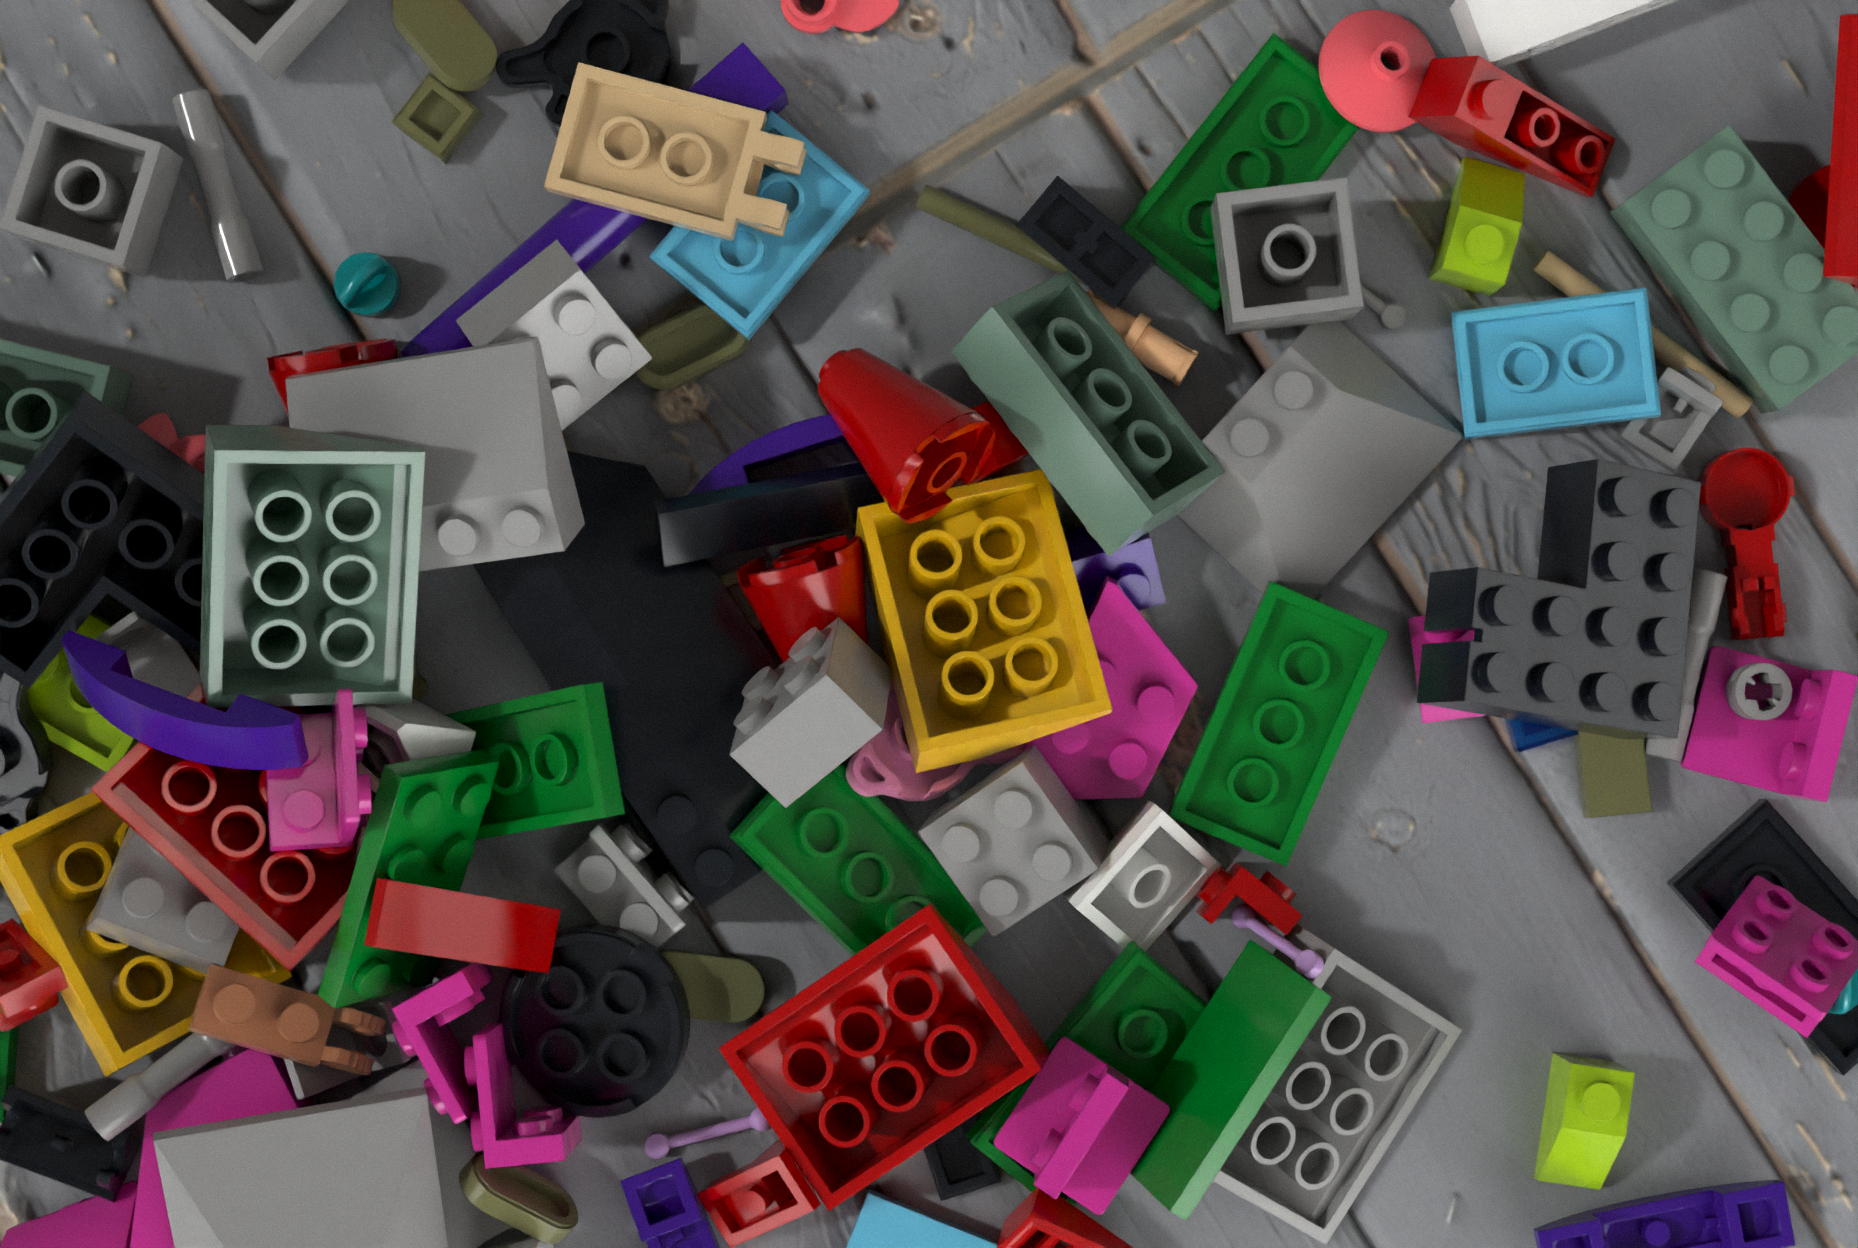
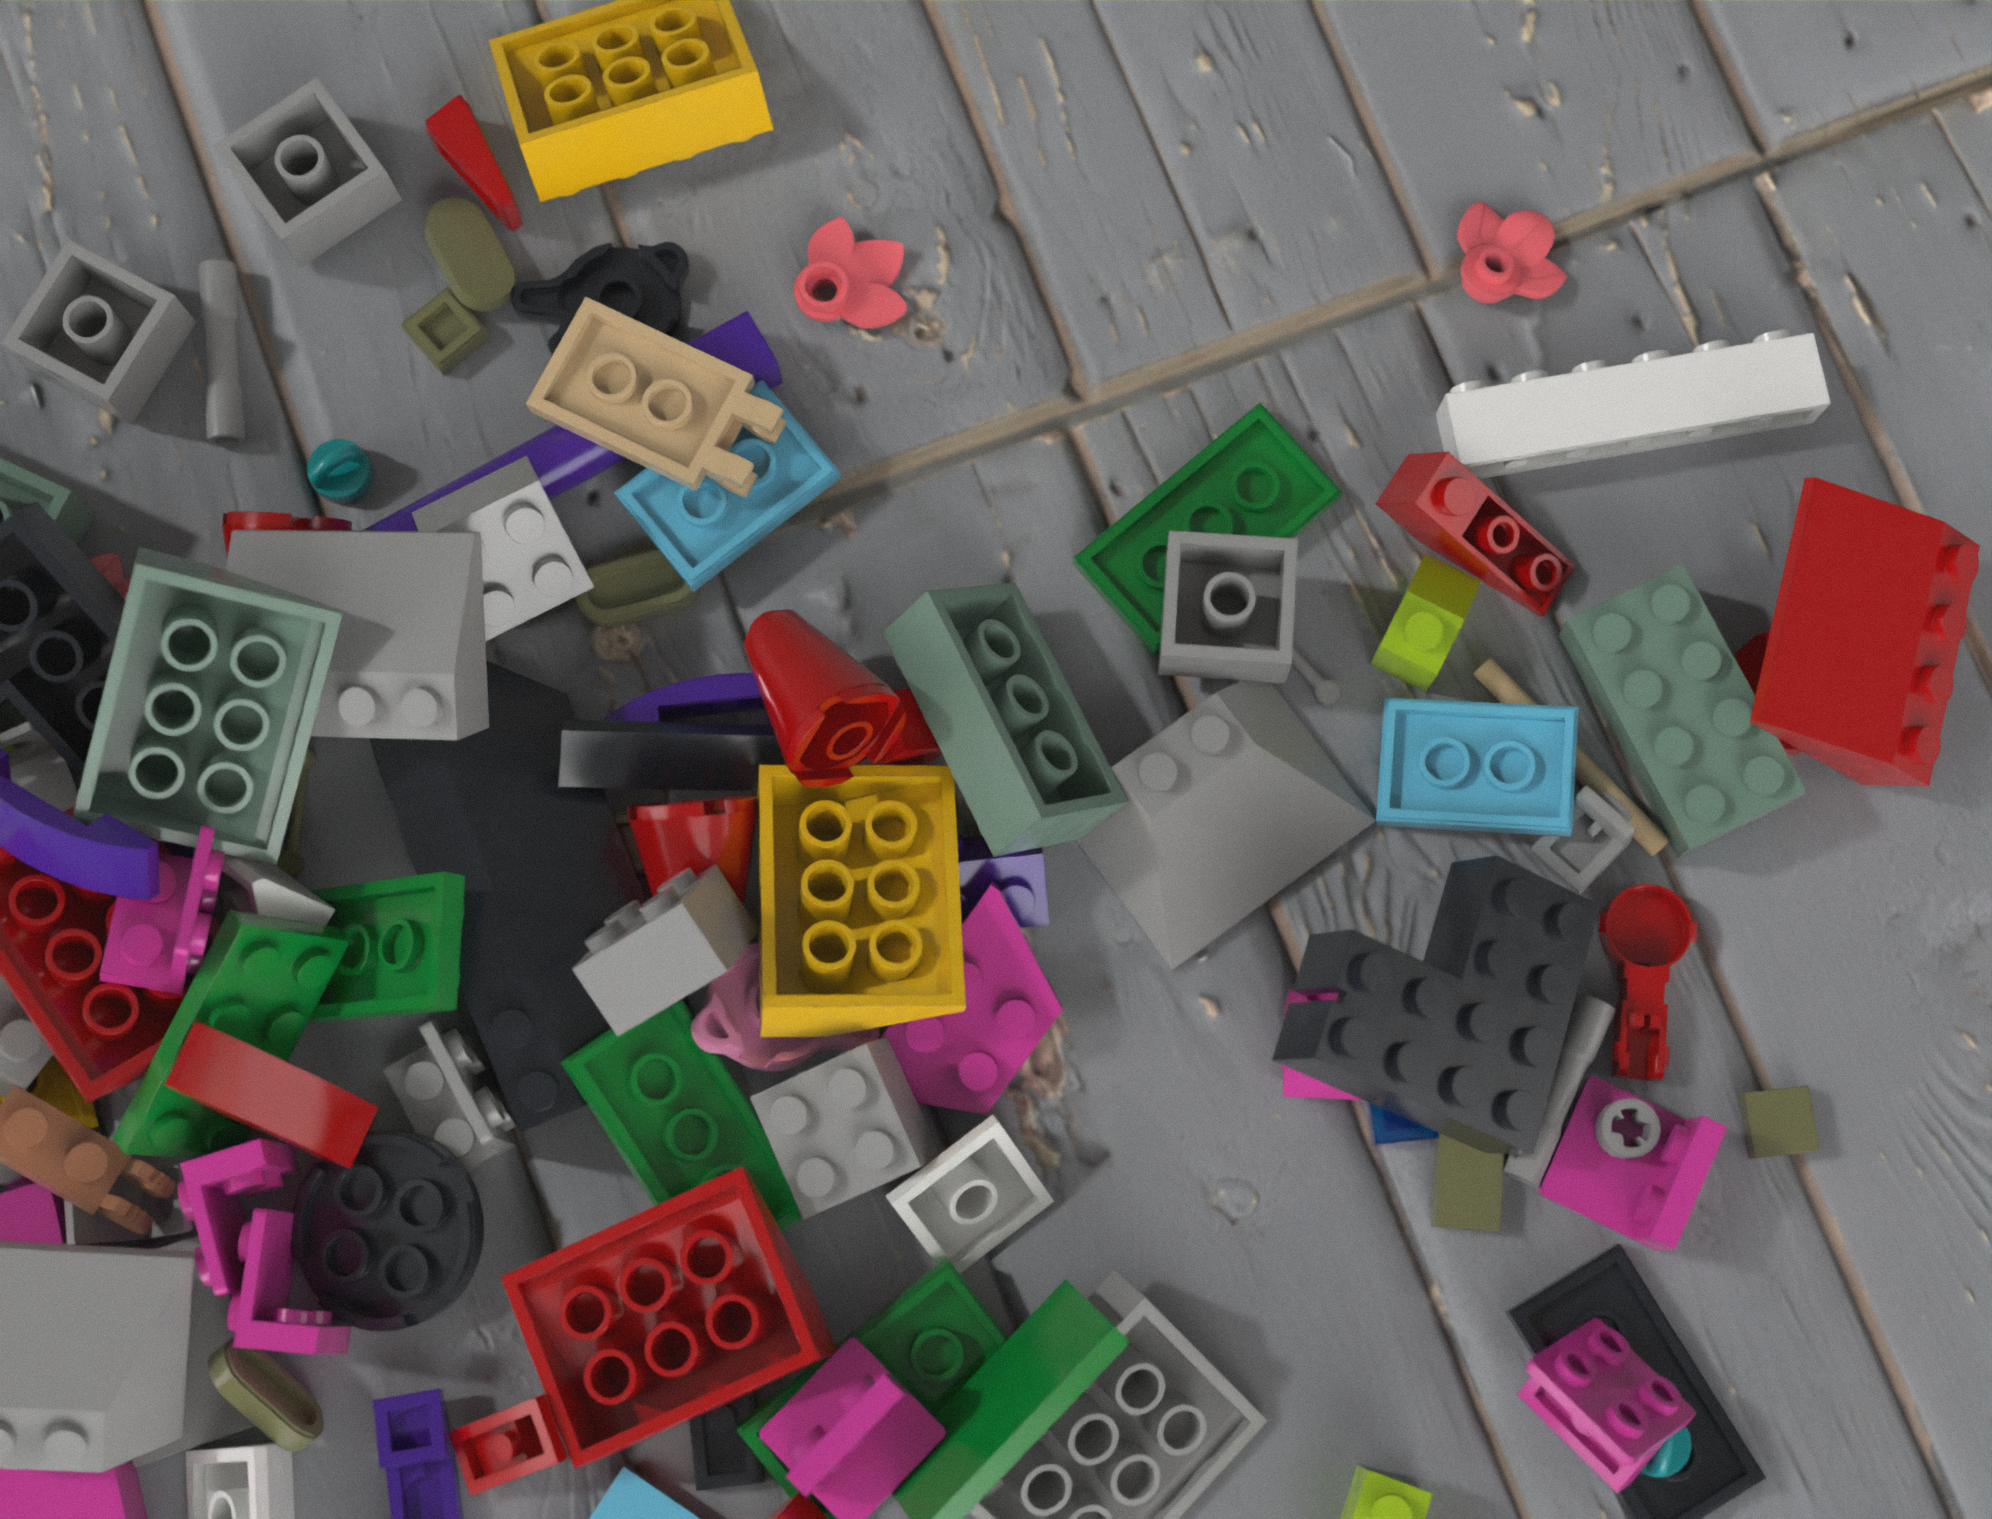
camera: 10 degrees right, 10 degrees down
lavender hinge [645,1107,771,1159] -> none
olive tile [660,949,766,1023] -> none
olive bar [916,185,1086,286] -> none
black hinge [1016,176,1156,309] -> none
light nougat pin [1086,288,1199,387] -> none
green plate [1167,580,1389,867] -> none
red bracket [1196,862,1303,935] -> none
lavender hinge [1232,904,1324,979] -> none
coral dish [1318,9,1436,133] -> none

